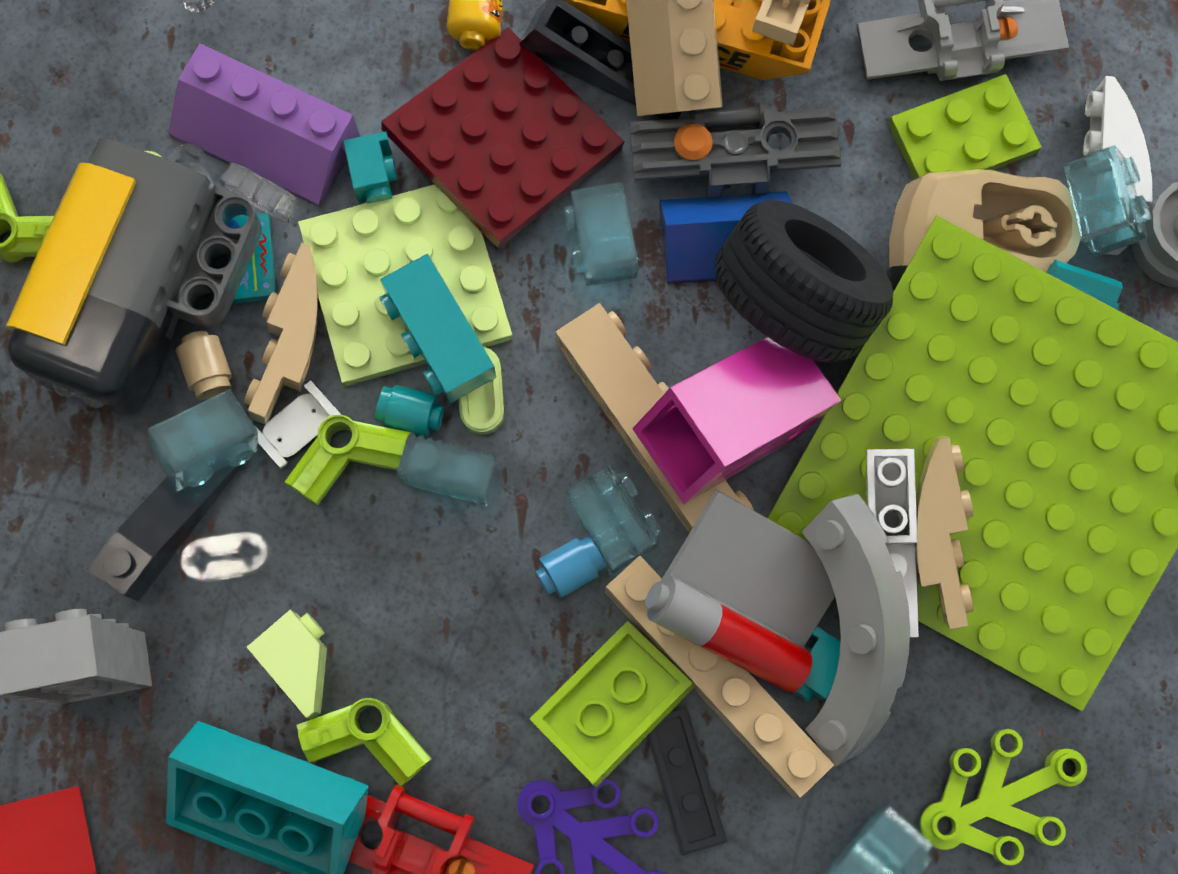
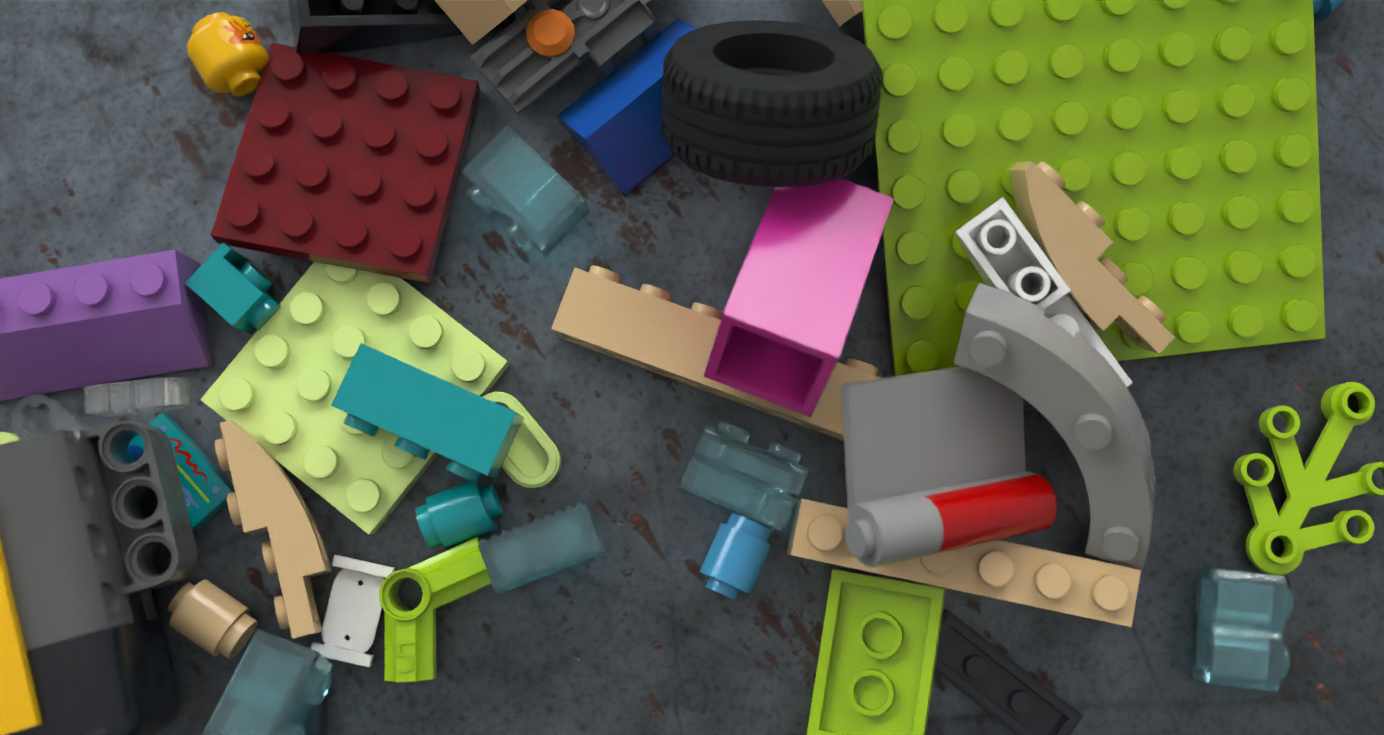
camera: 30 degrees left, 5 degrees up
teal brick [792,626,840,702] -> none

